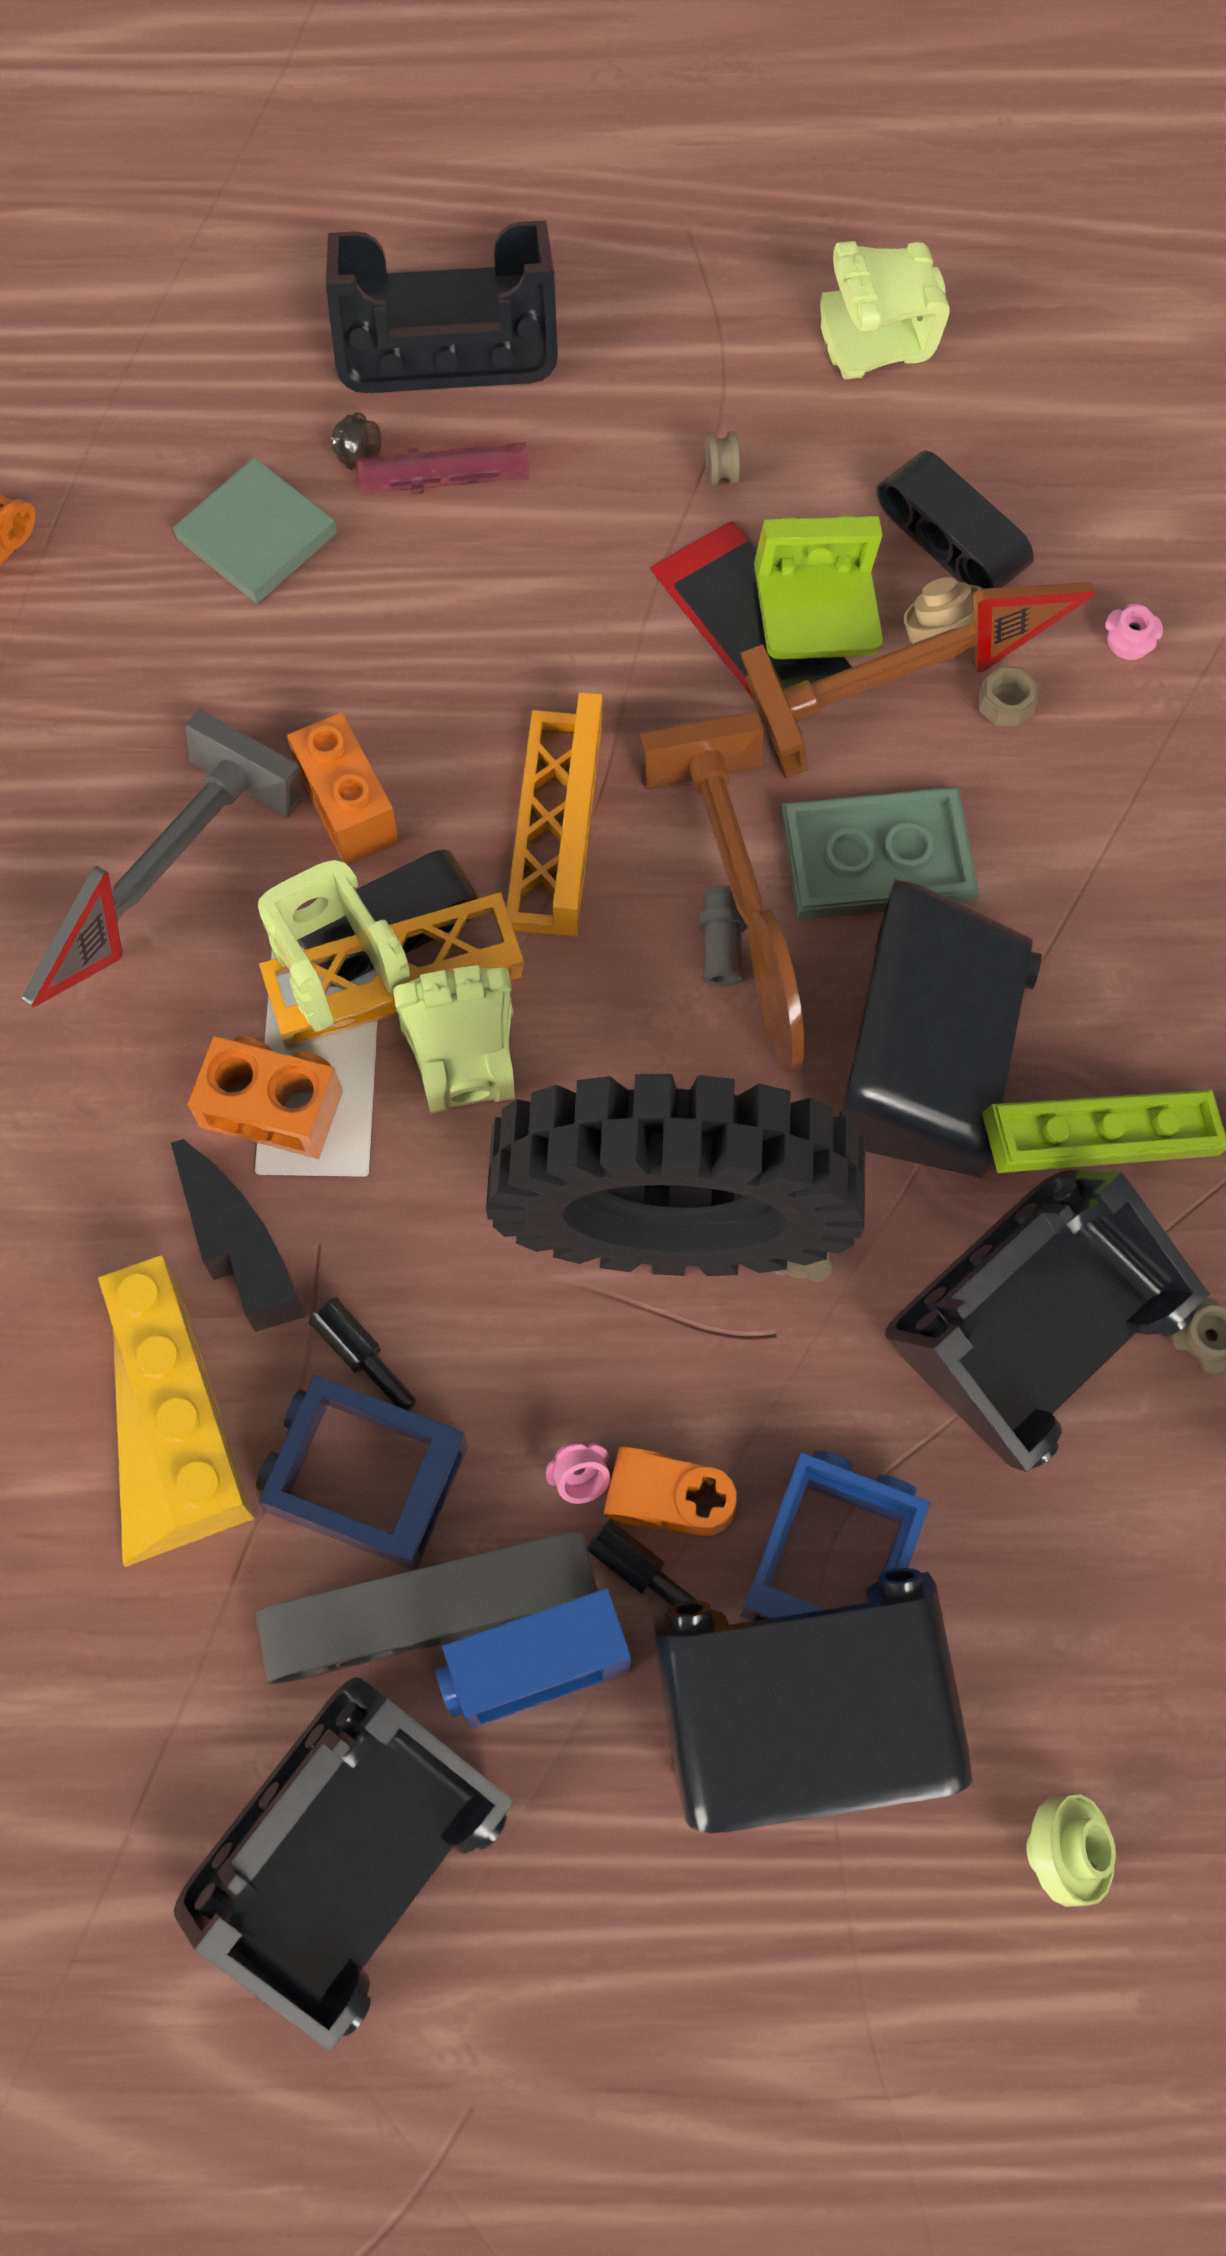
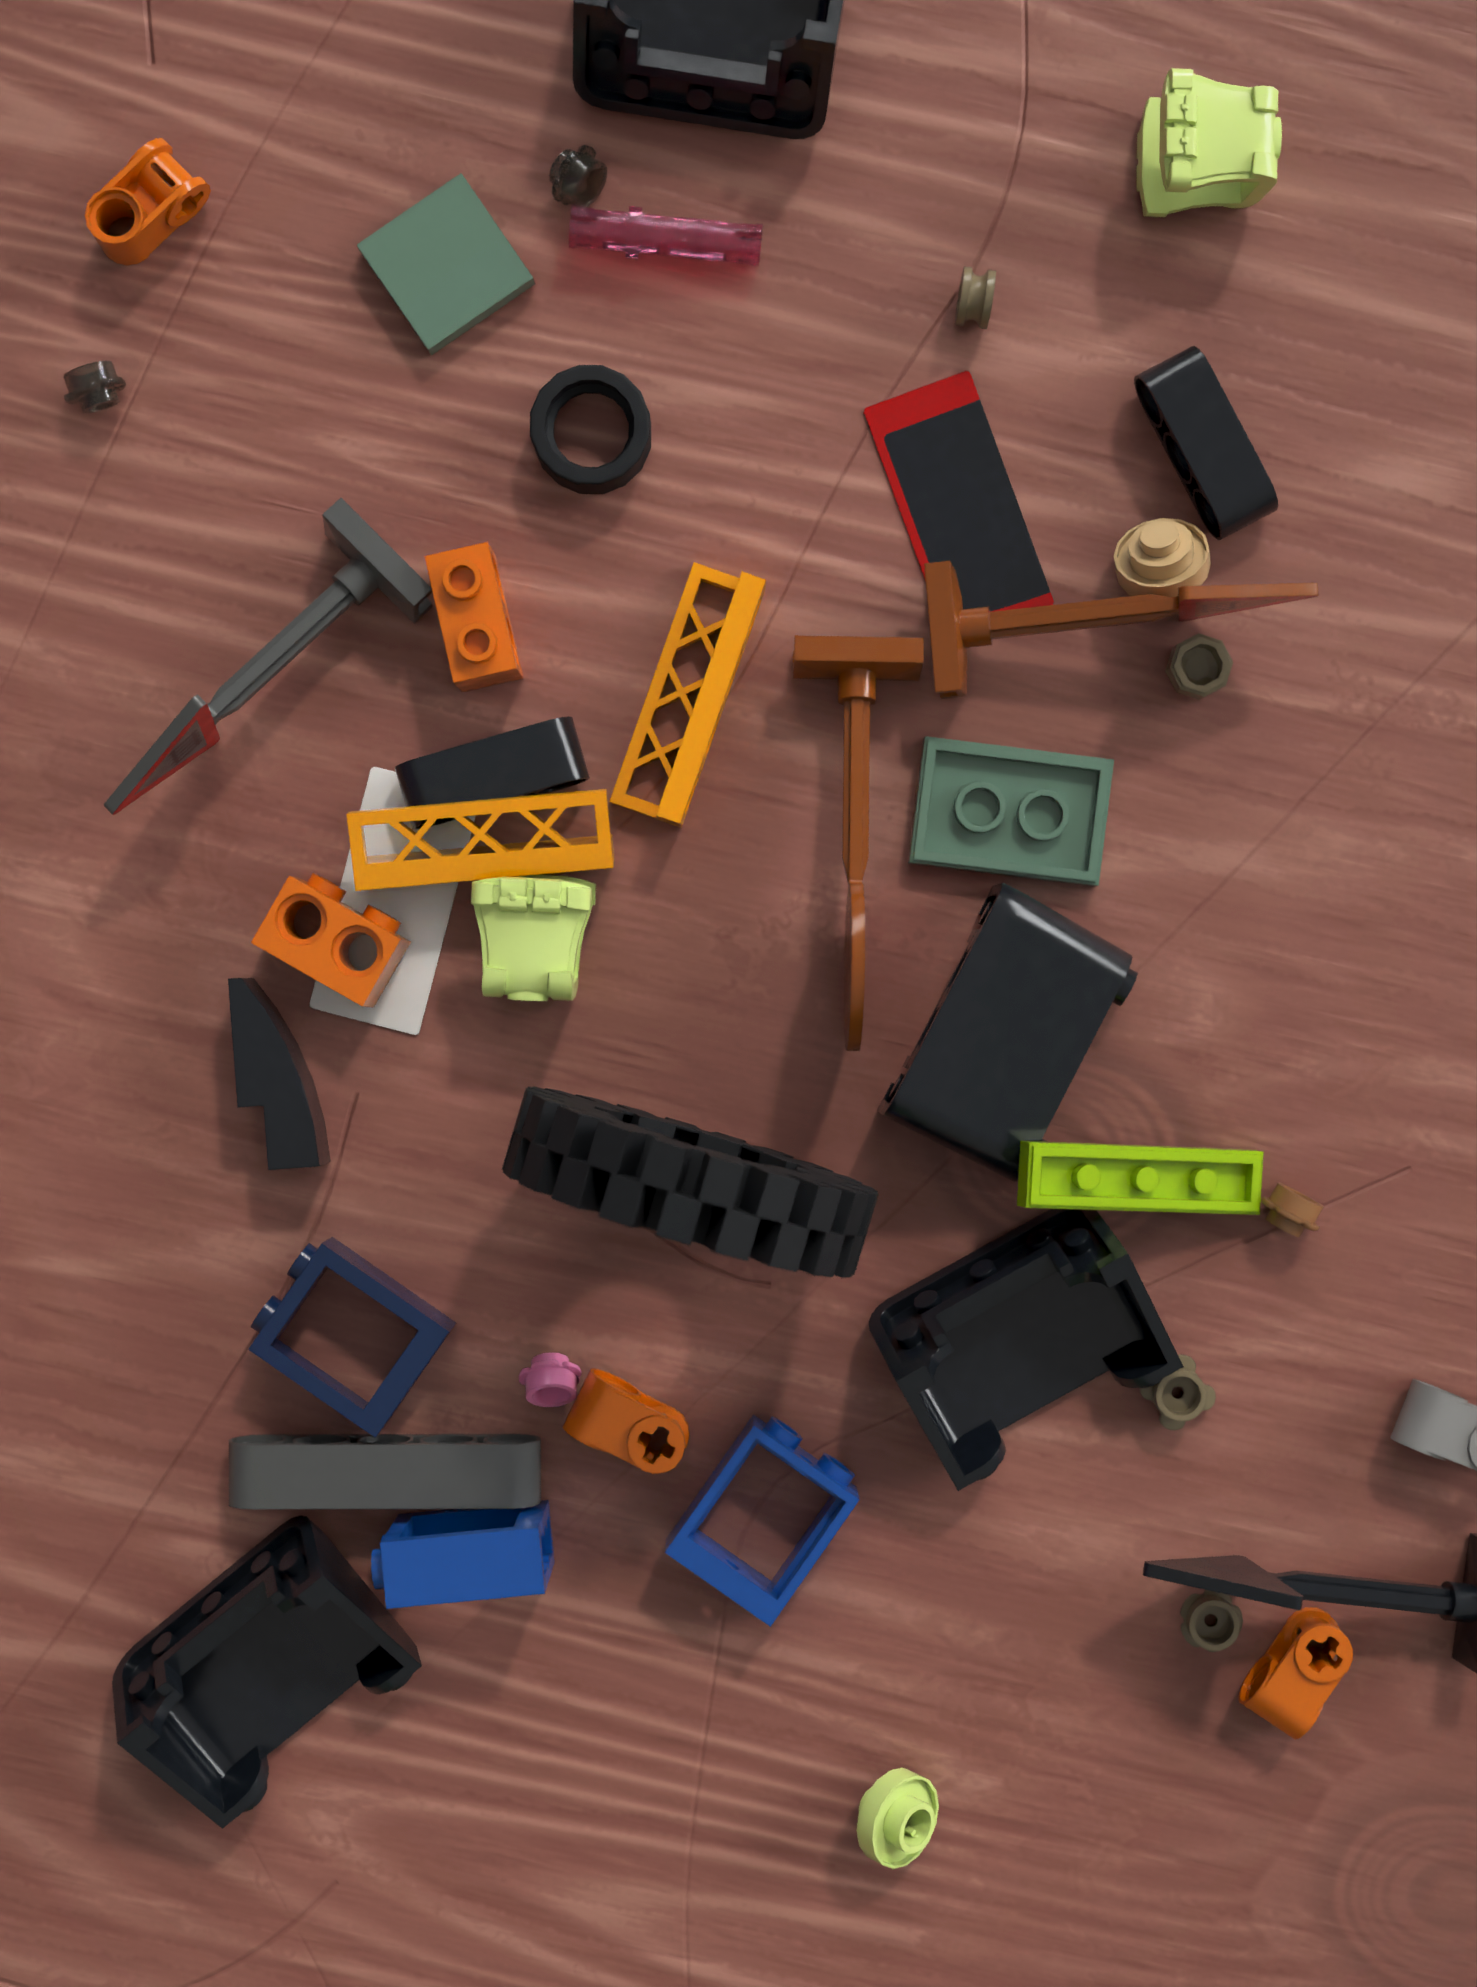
camera: 15 degrees right, 20 degrees up
yellow wedge [98,1255,255,1567] -> none
yellowish green piece [258,860,410,1031] -> none
black axle [308,1297,416,1411] -> none
black axle [587,1519,698,1606] -> none
black windscreen [652,1568,973,1833] -> none
dark grey pin [699,886,747,986] -> none
lime bracket [754,515,883,659] -> none
bright pink plate [1105,604,1163,660] -> none
none -> black tyre [530,365,651,494]

